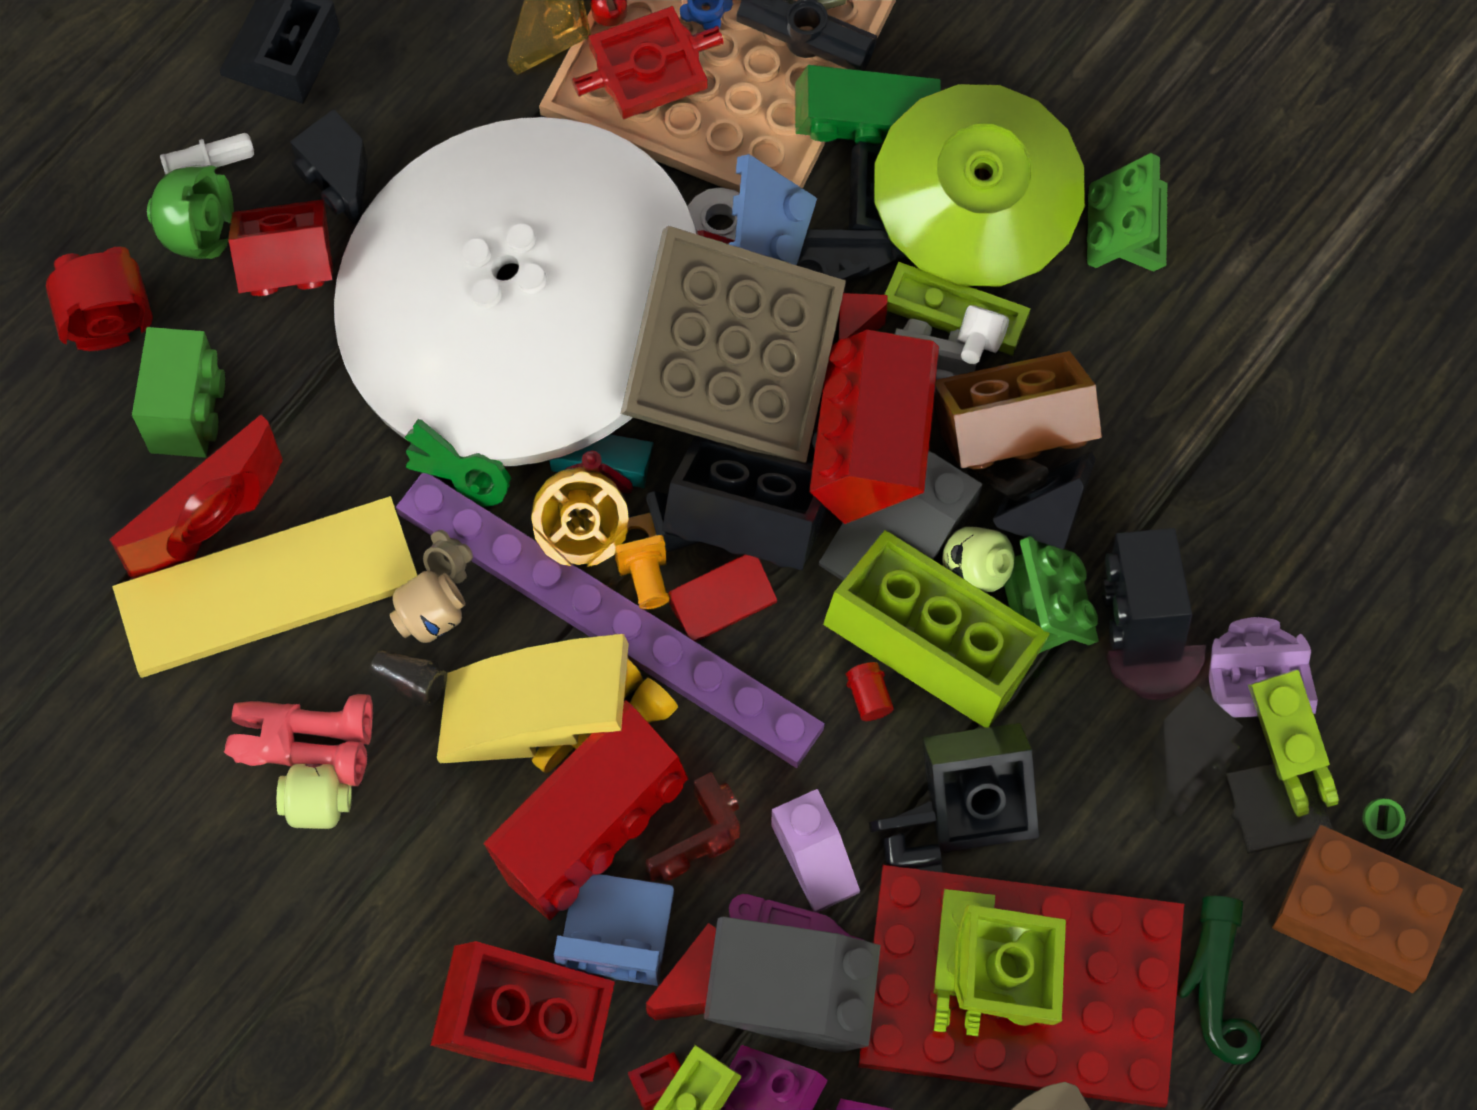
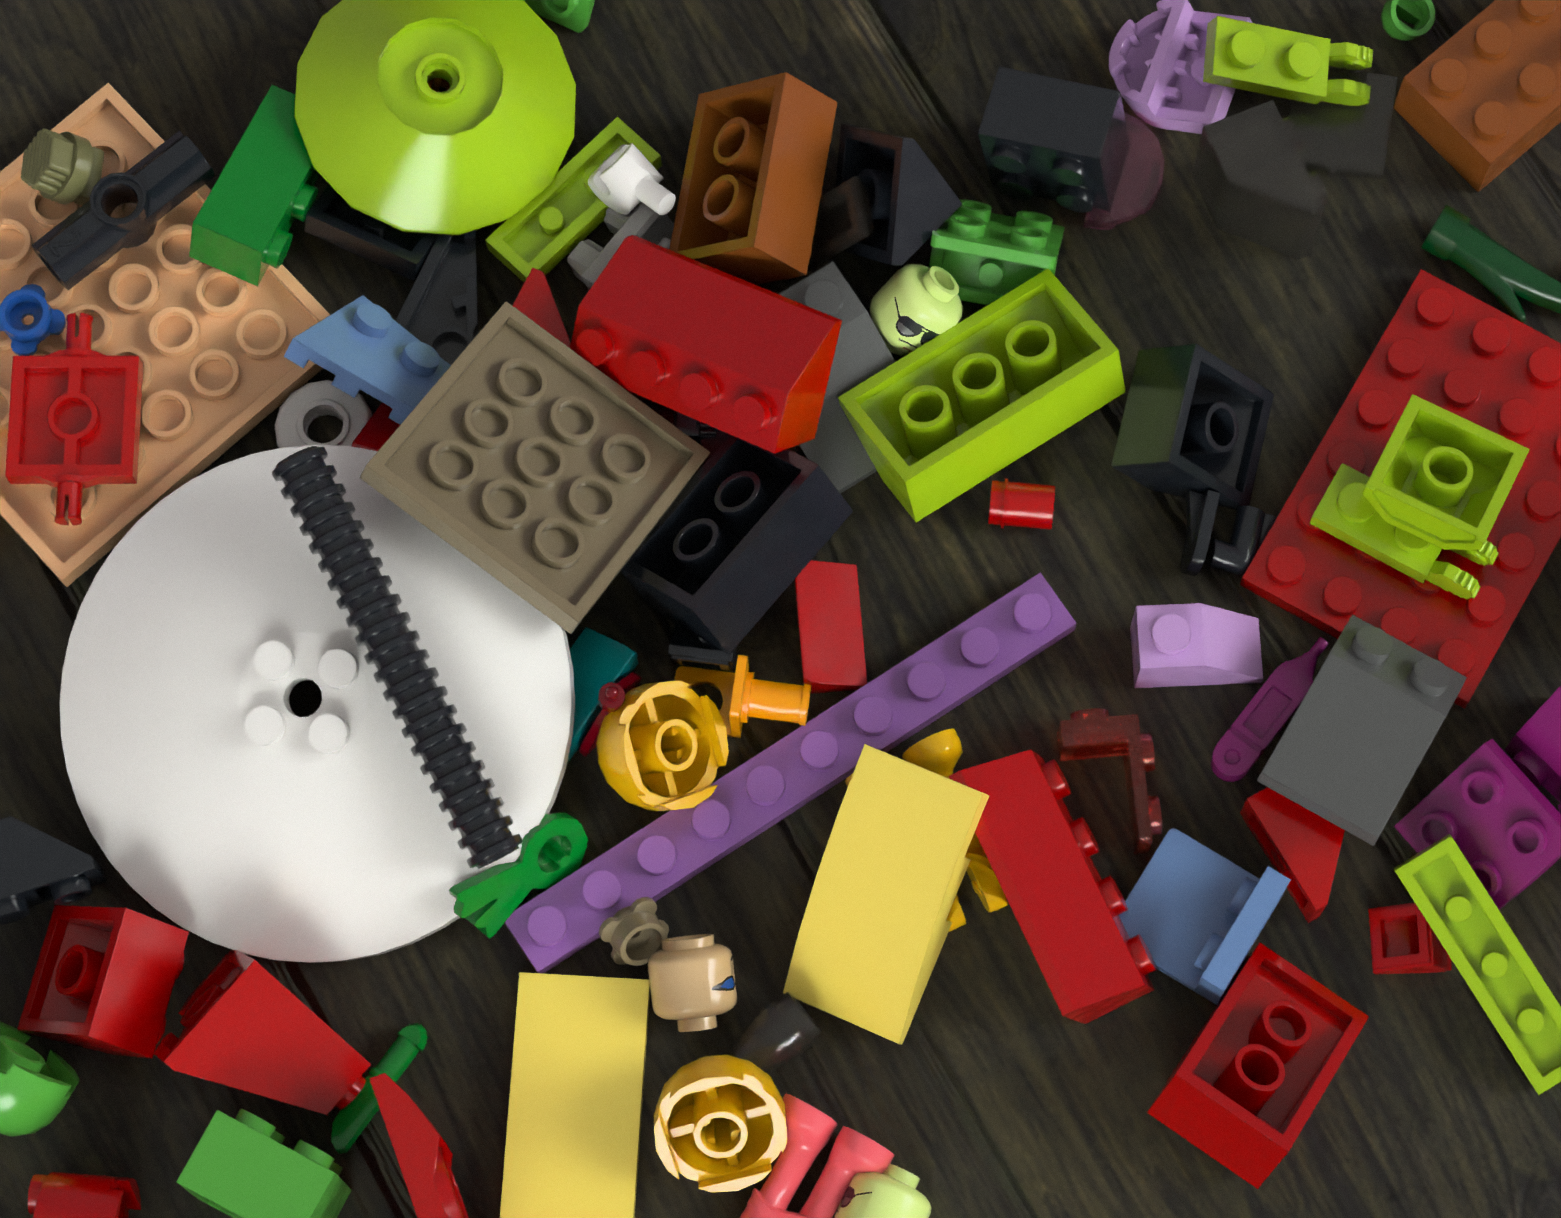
camera: 65 degrees left, 5 degrees up
none -> red slope [154,949,371,1115]
none -> black piece [272,446,523,869]
none -> green piece [331,1023,428,1154]
none -> yellow cylinder [654,1054,787,1193]

